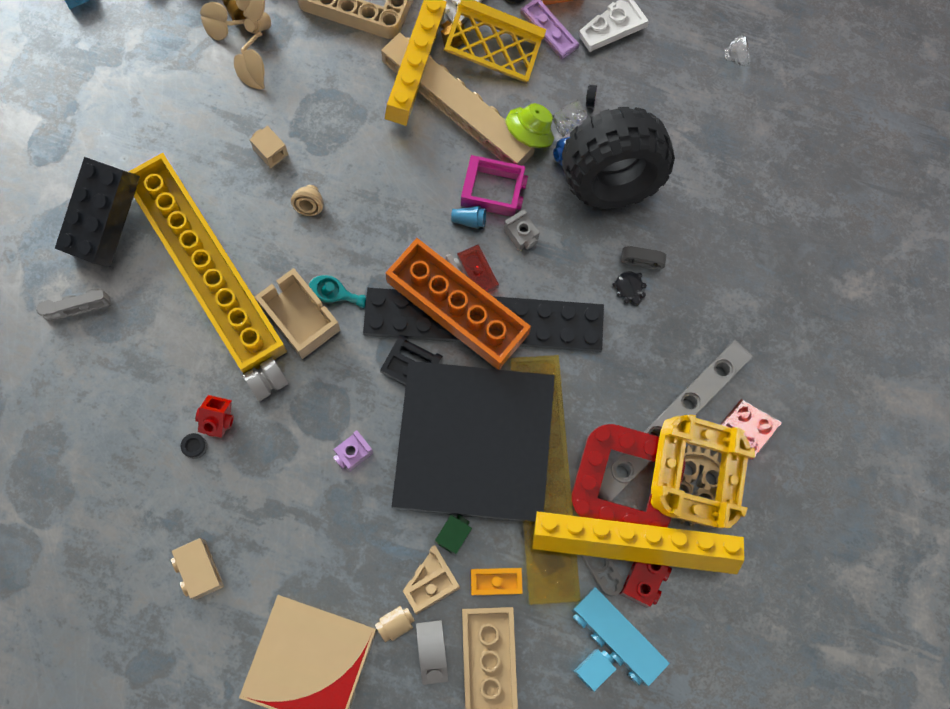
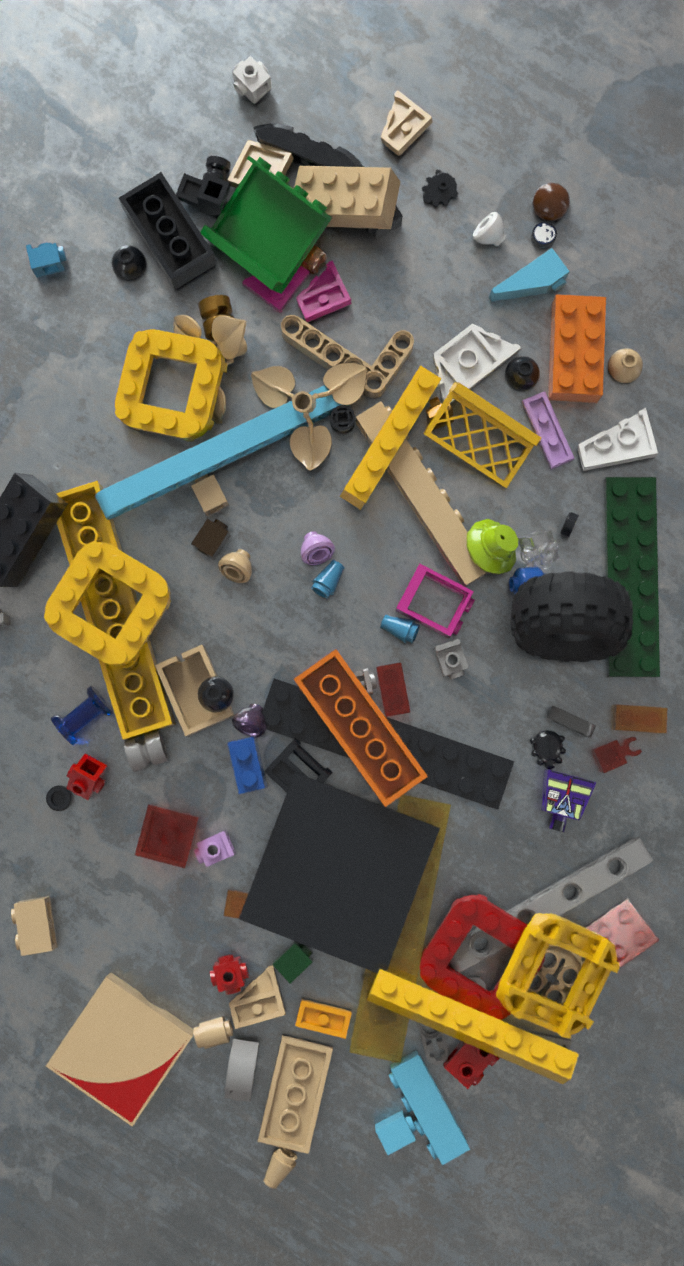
camera: 20 degrees right, 10 degrees up
teal piece [309,275,366,308] -> none
none -> yellow plate [44,541,171,666]
none -> clear blue piece [51,685,114,745]
none -> medium azure beam [95,385,349,520]
none -> yellow plate [115,329,227,442]
none -> clear red brick [135,803,202,868]
none -> dark brown brick [191,518,231,561]
none -> black brick [198,676,234,713]
none -> red brick [210,954,249,995]
none -> clear orange plate [224,889,248,919]
none -> blue brick [227,737,268,794]
none -> clear purple brick [232,704,266,737]
none -> tan plant [251,363,368,470]
none -> lavender brick [301,531,335,565]
none -> dark azure cone [311,560,345,599]
none -> black wheel [330,405,355,436]
none -> torso [541,769,596,832]
none -> clear red plate [592,737,642,773]
none -> dark green plate [604,477,660,677]
none -> clear orange plate [613,704,668,734]

